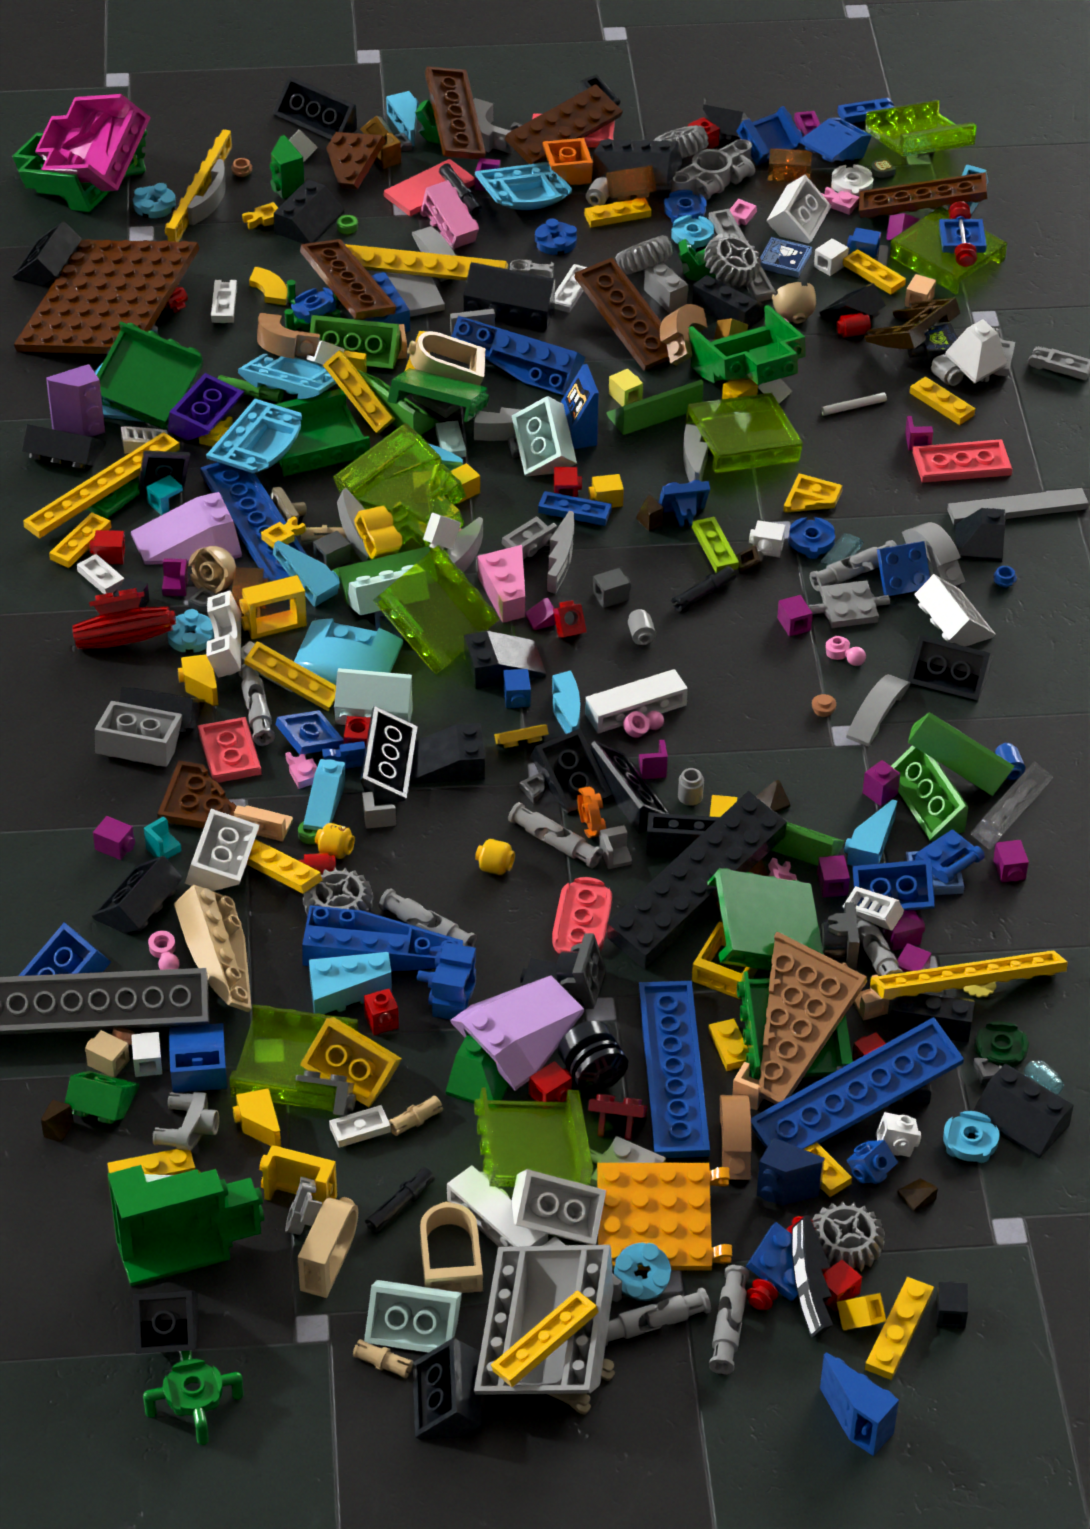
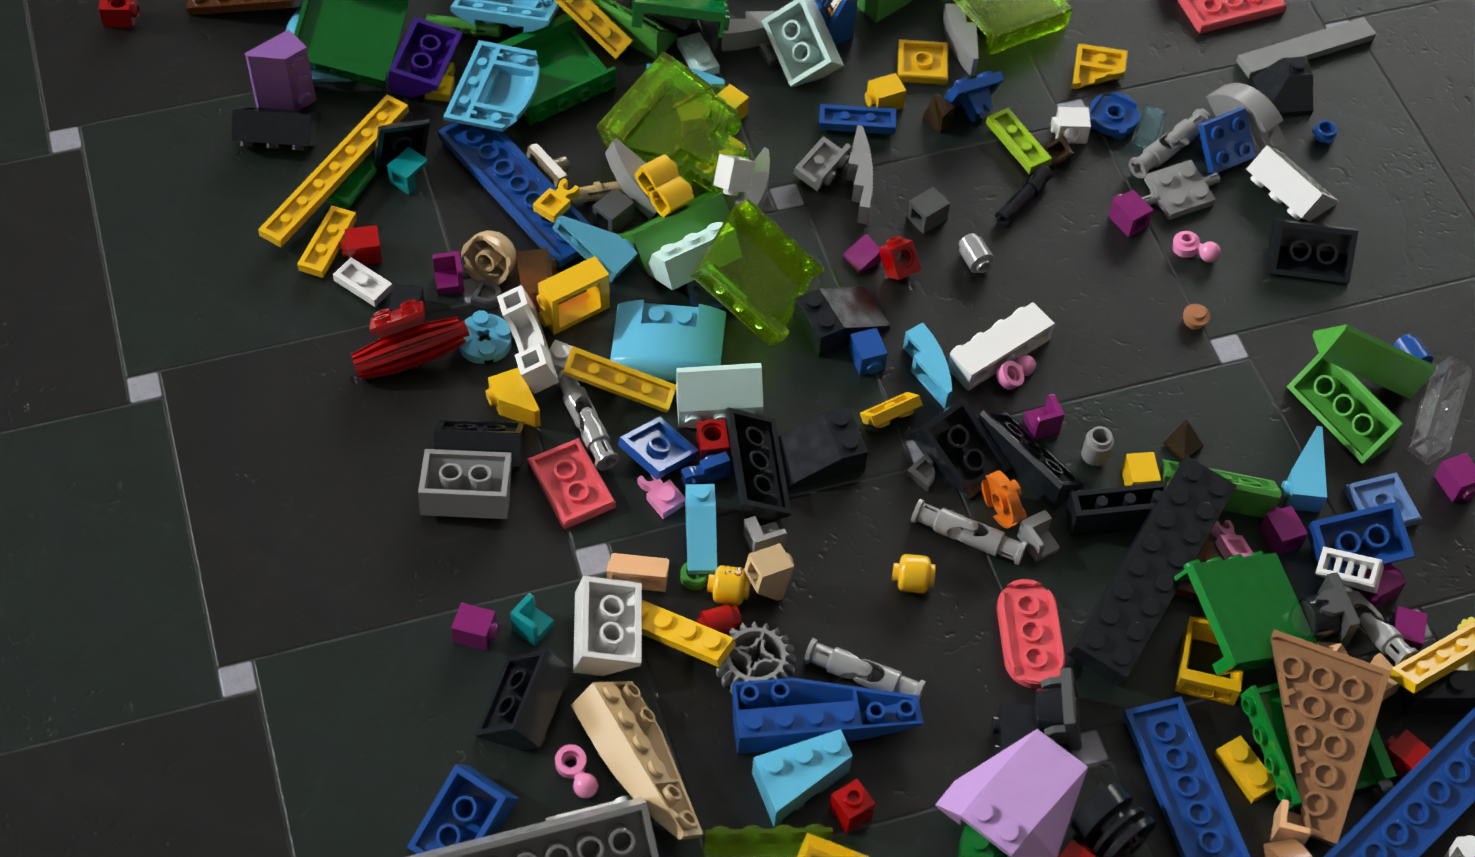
camera: 15 degrees left, 10 degrees up
white slope [121,426,167,454] -> none
lavender wedge [131,492,242,565] -> none
reddish brown plate [157,761,237,829] -> none
blue brick [417,942,476,1020] -> none
bright pink wedge [478,545,525,623] -> none
red brick [554,467,582,497] -> none
light grey slope [846,674,910,747] -> none
magenta brick [863,760,900,806] -> none
blue plate [915,829,985,884] -> none
none -> tan slope [744,543,794,601]
none -> yellow tile [898,40,948,85]

